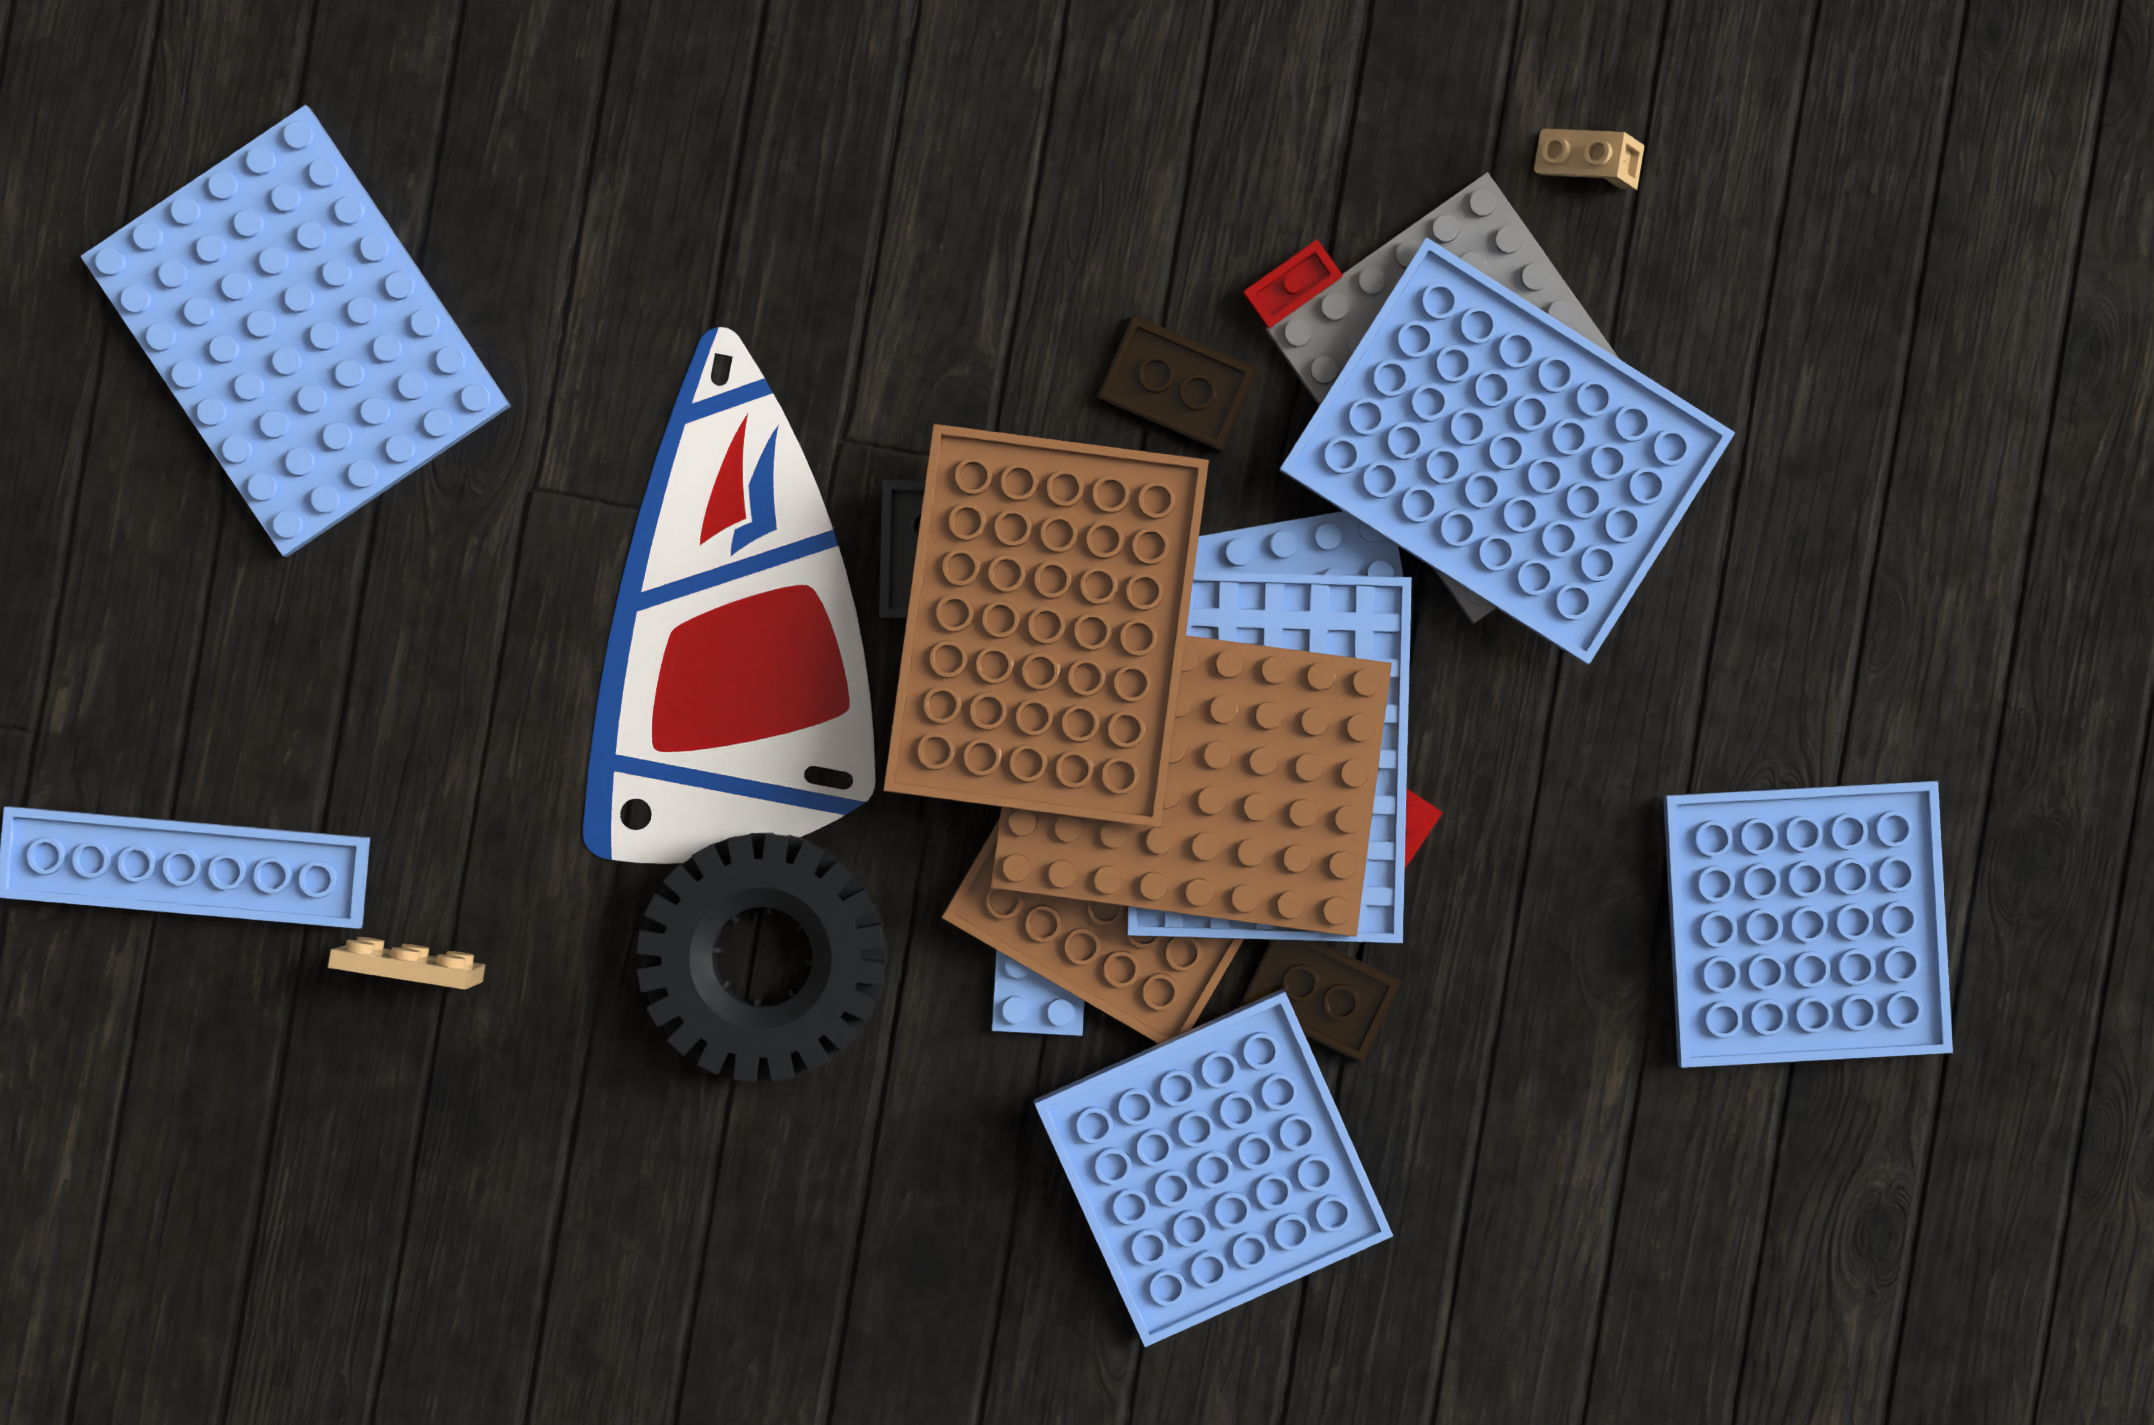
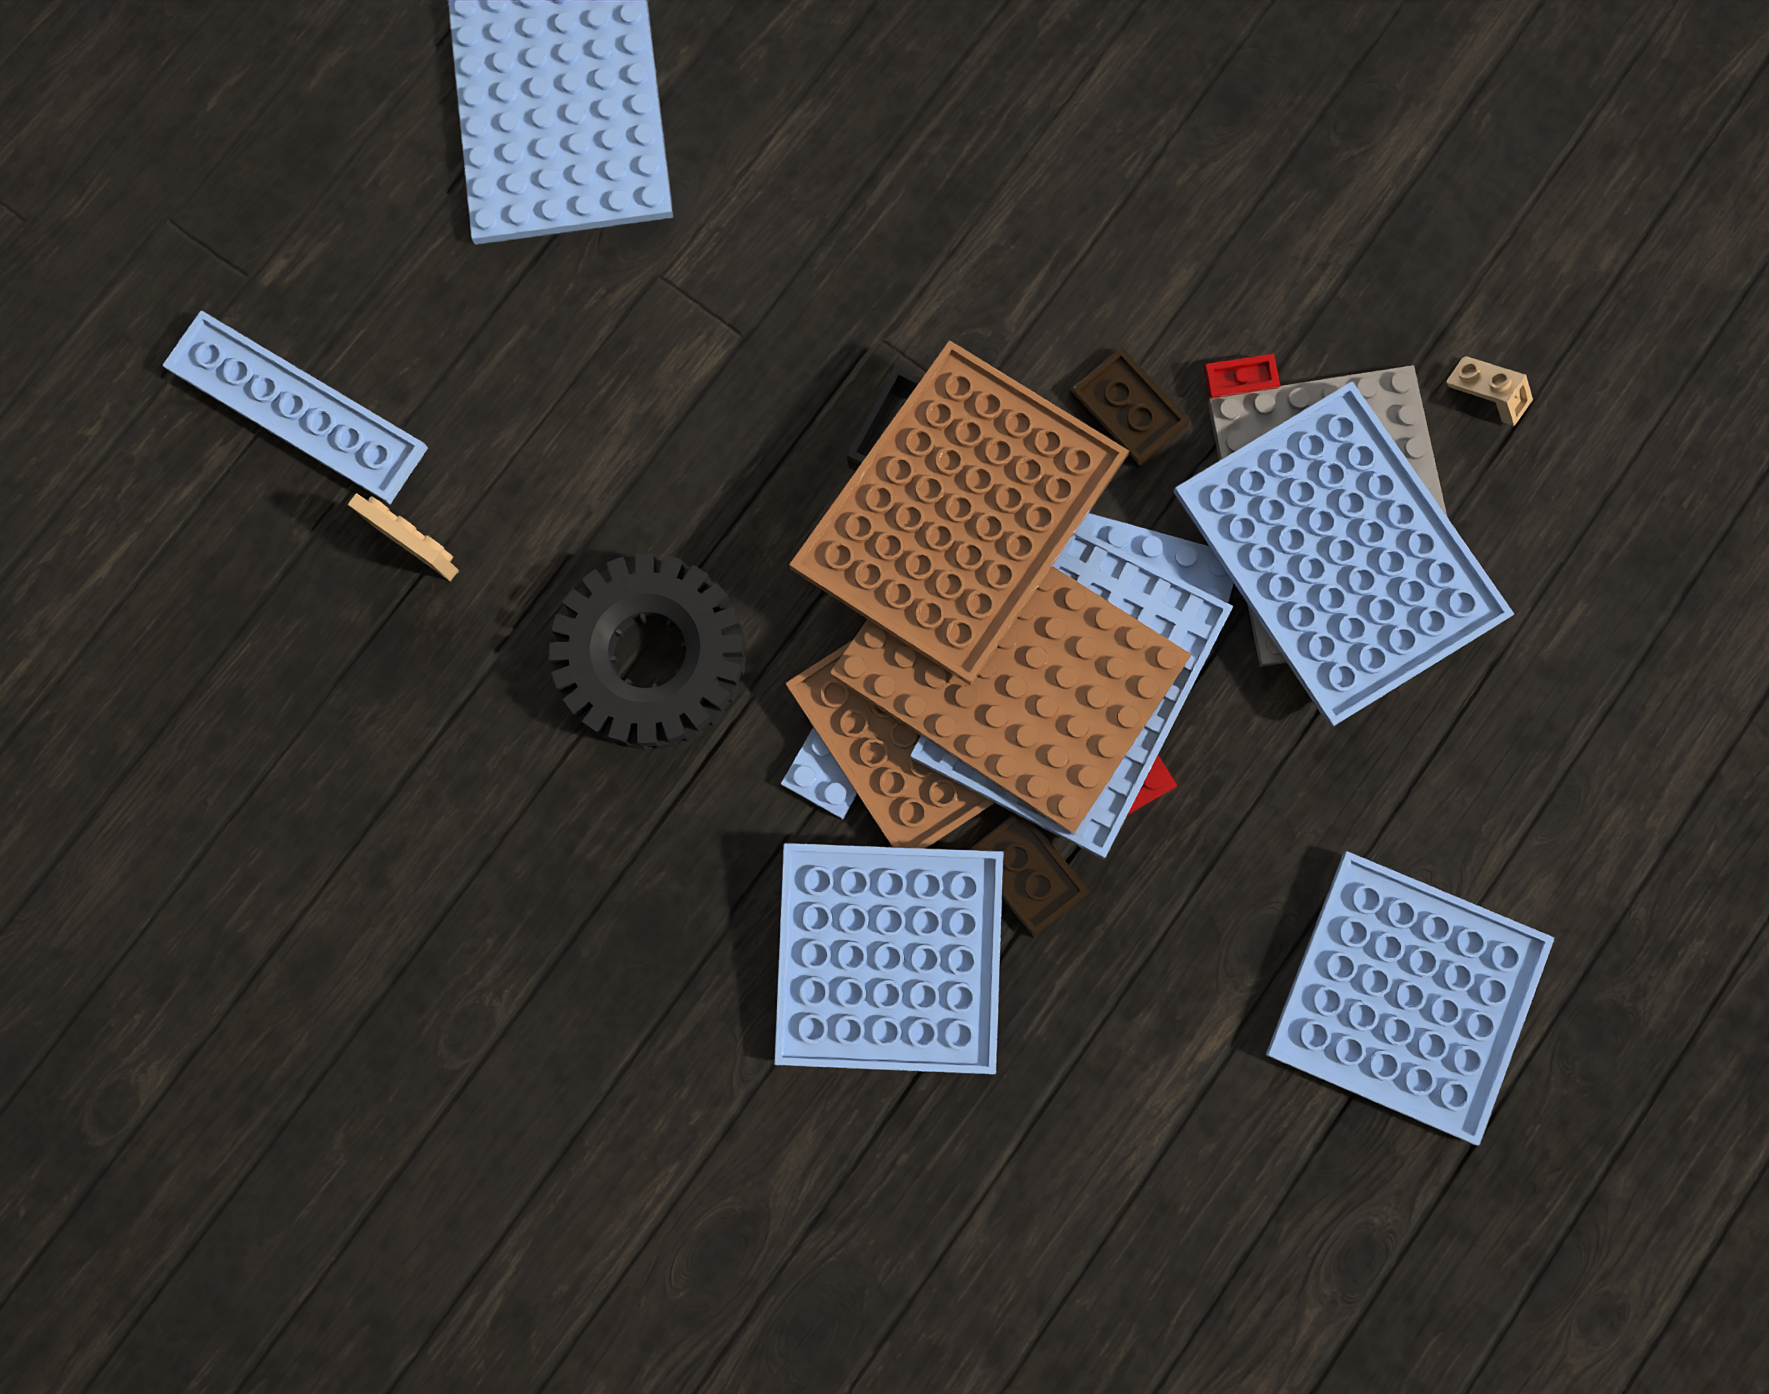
camera: 30 degrees right, 10 degrees down
piece [583,327,875,864] -> none

